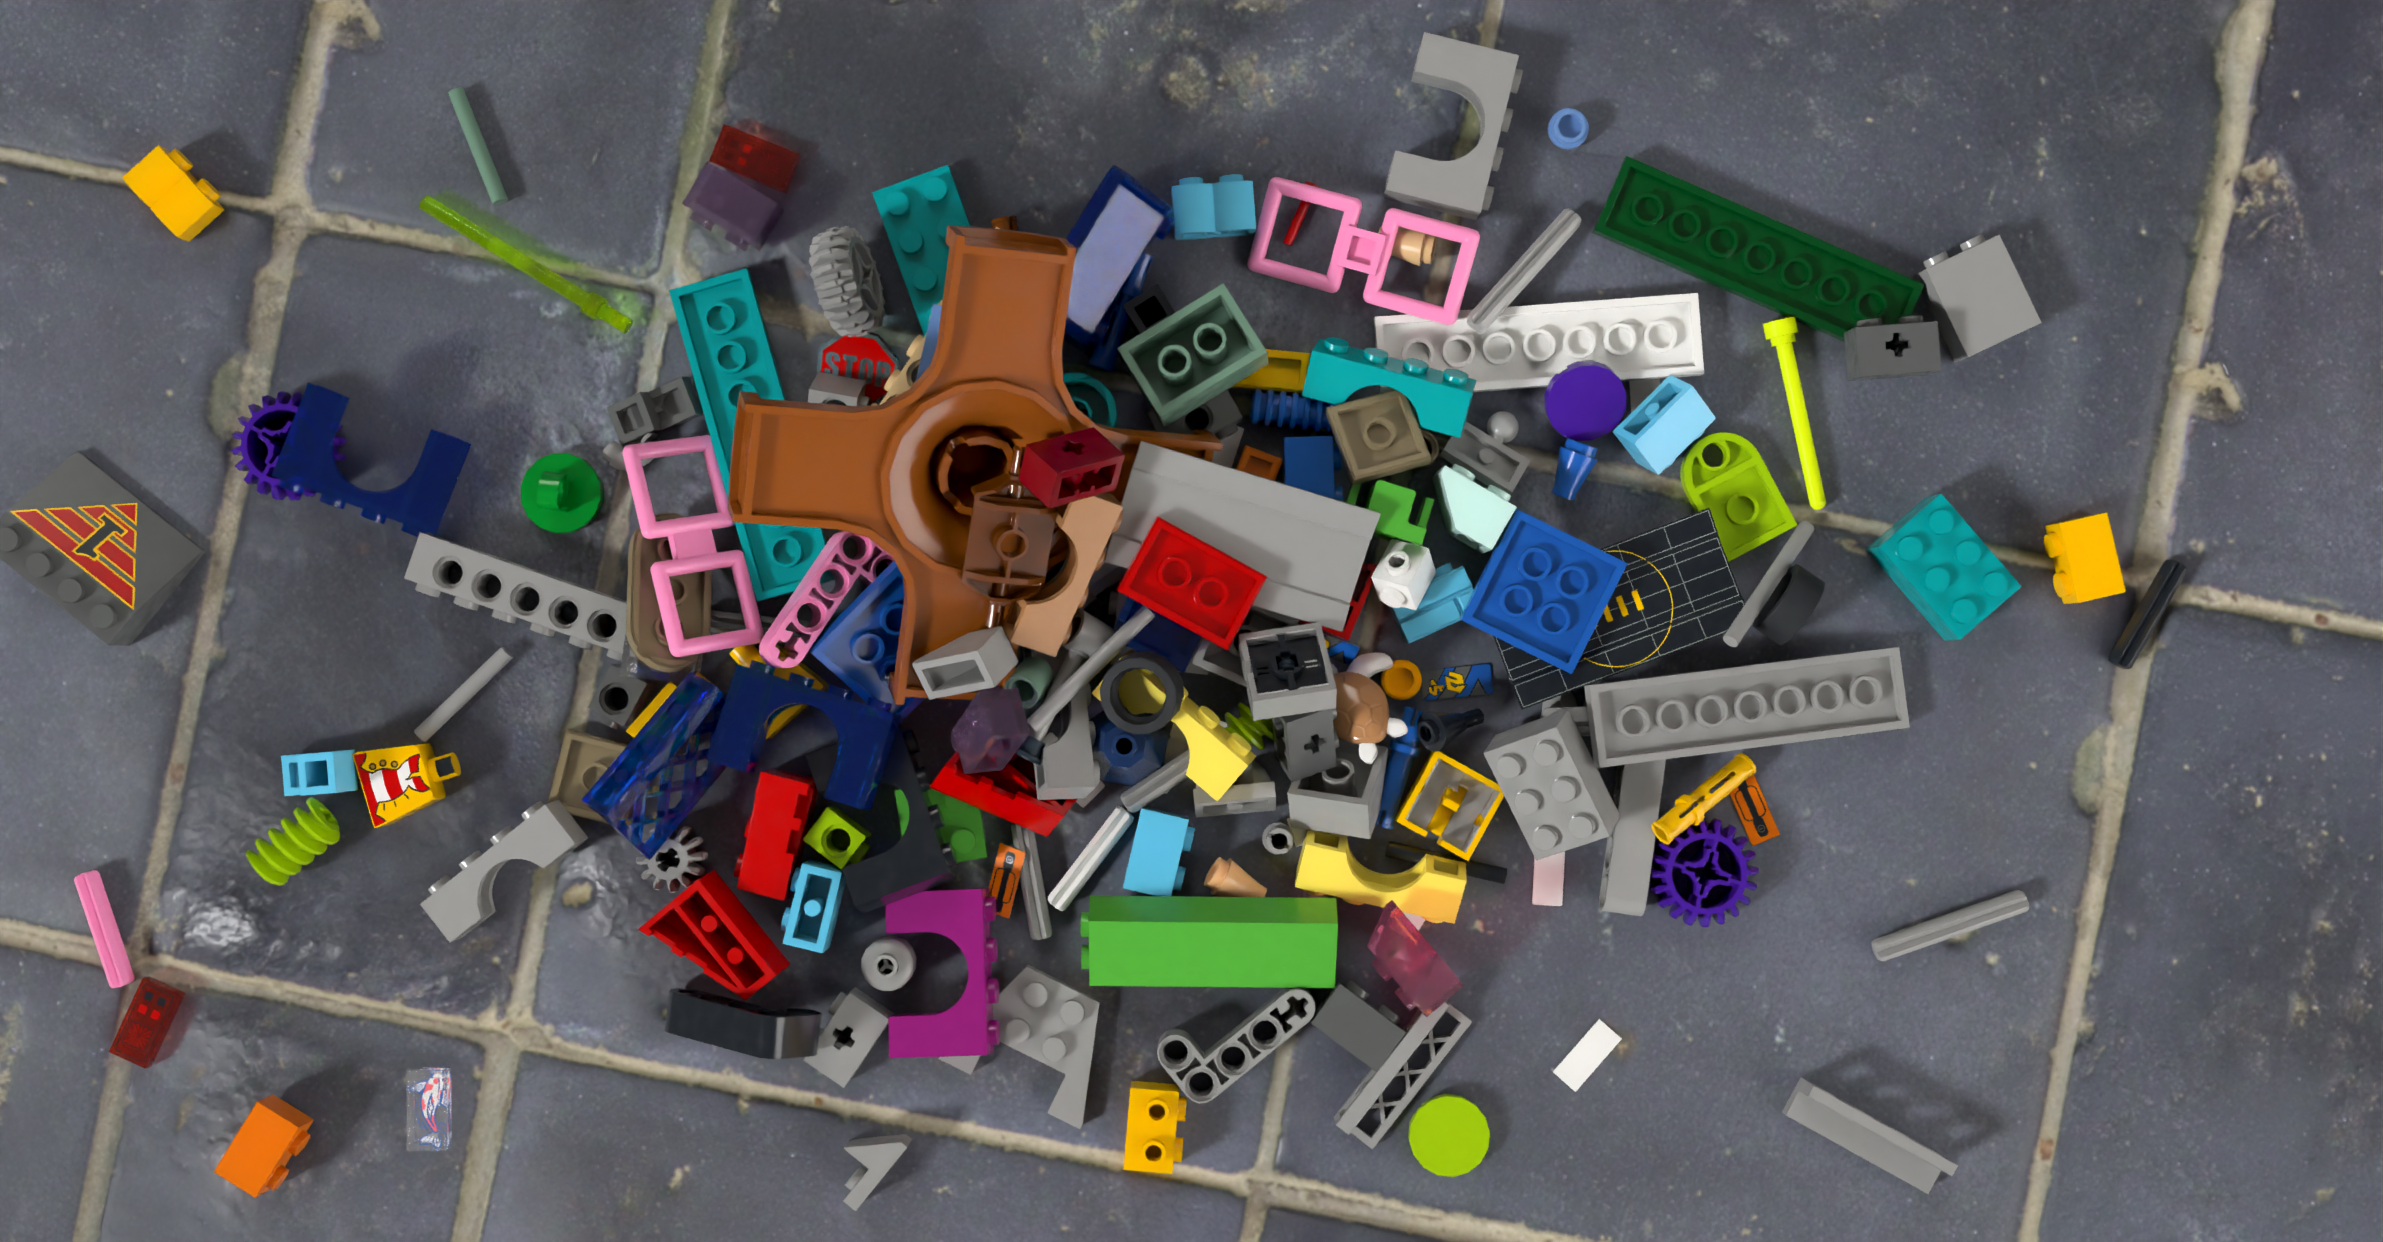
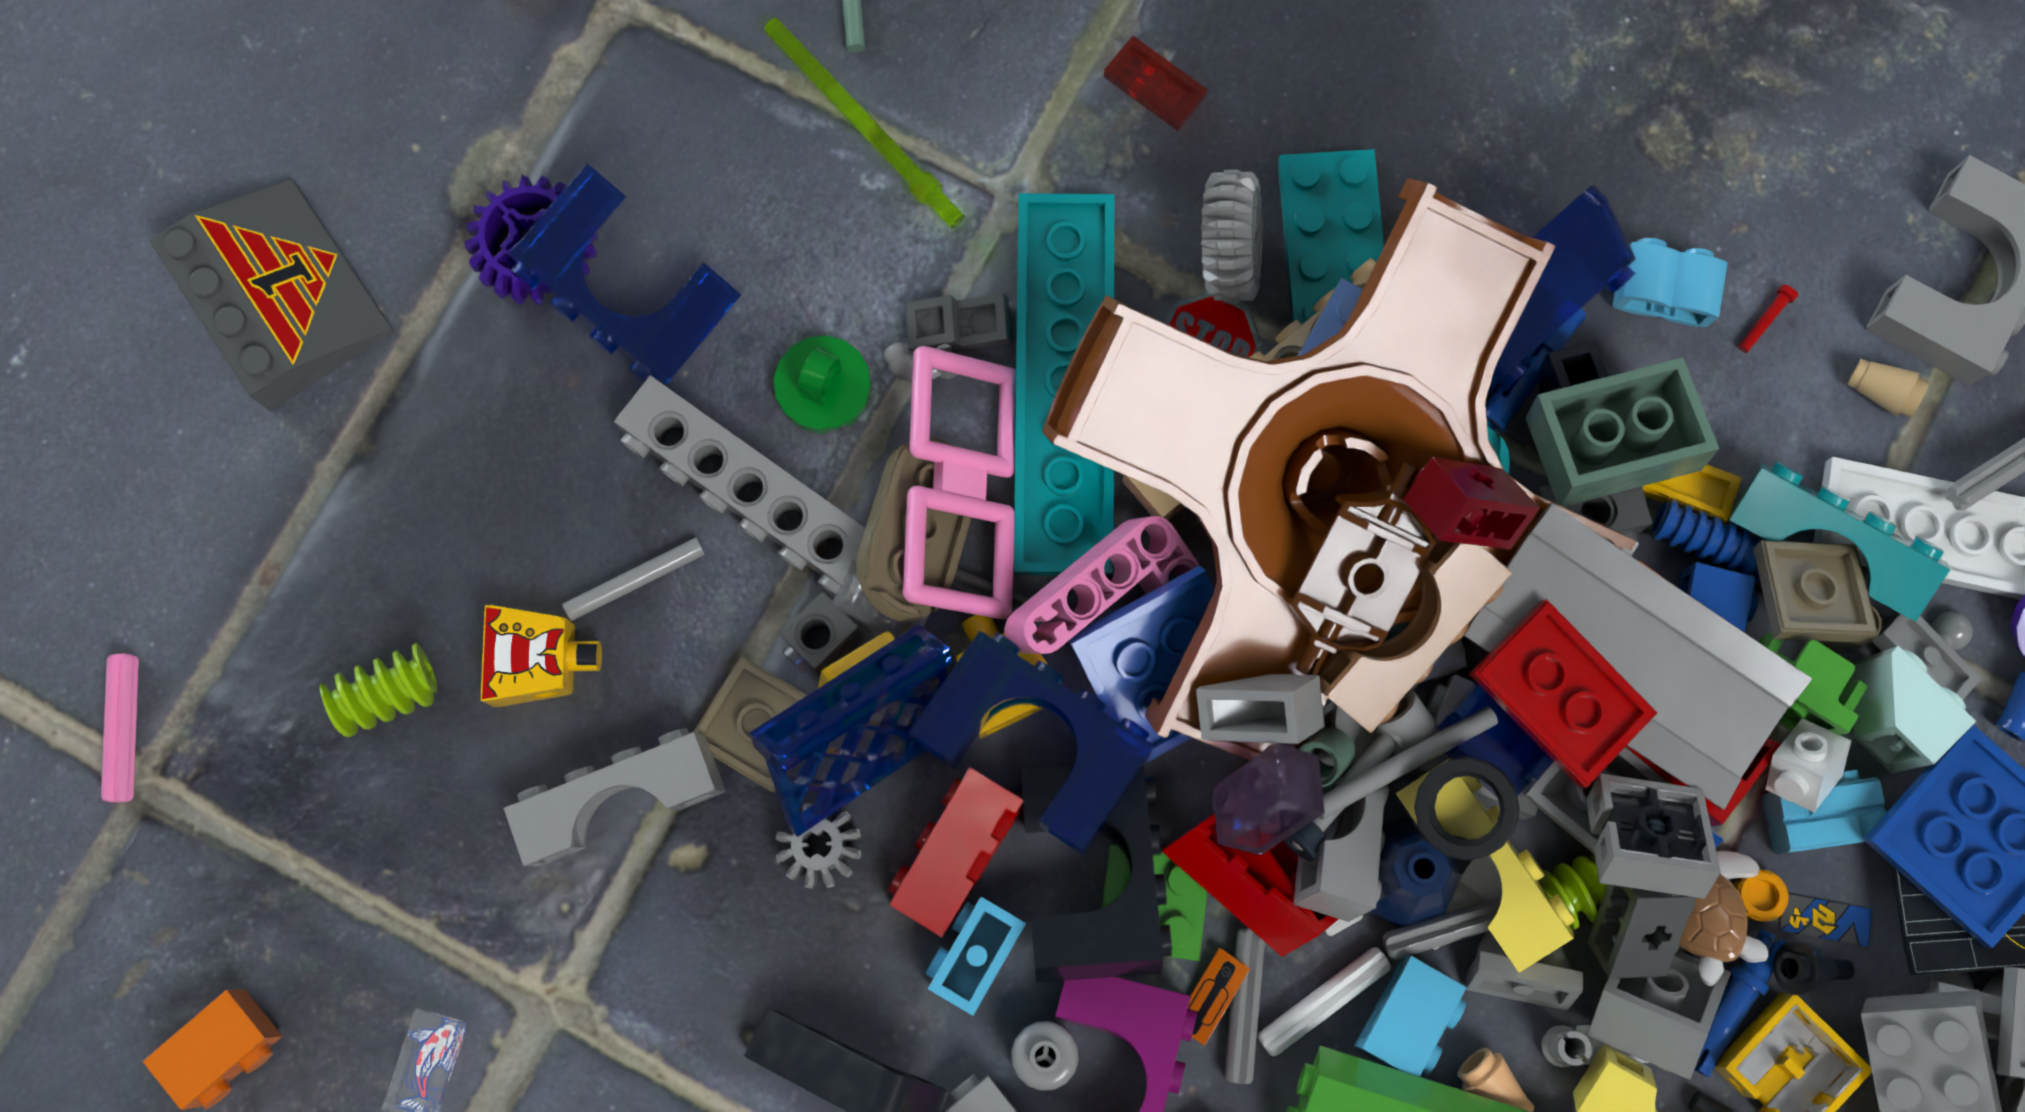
camera: 15 degrees right, 10 degrees down
clear red tile [109,976,185,1069] -> none
medium azure brick [281,749,358,796] -> none
red wedge [638,870,790,1000] -> none
clear purple brick [682,162,784,252] -> none
lime brick [803,805,872,870] -> none
bright pink bar [1247,177,1480,325] -> none

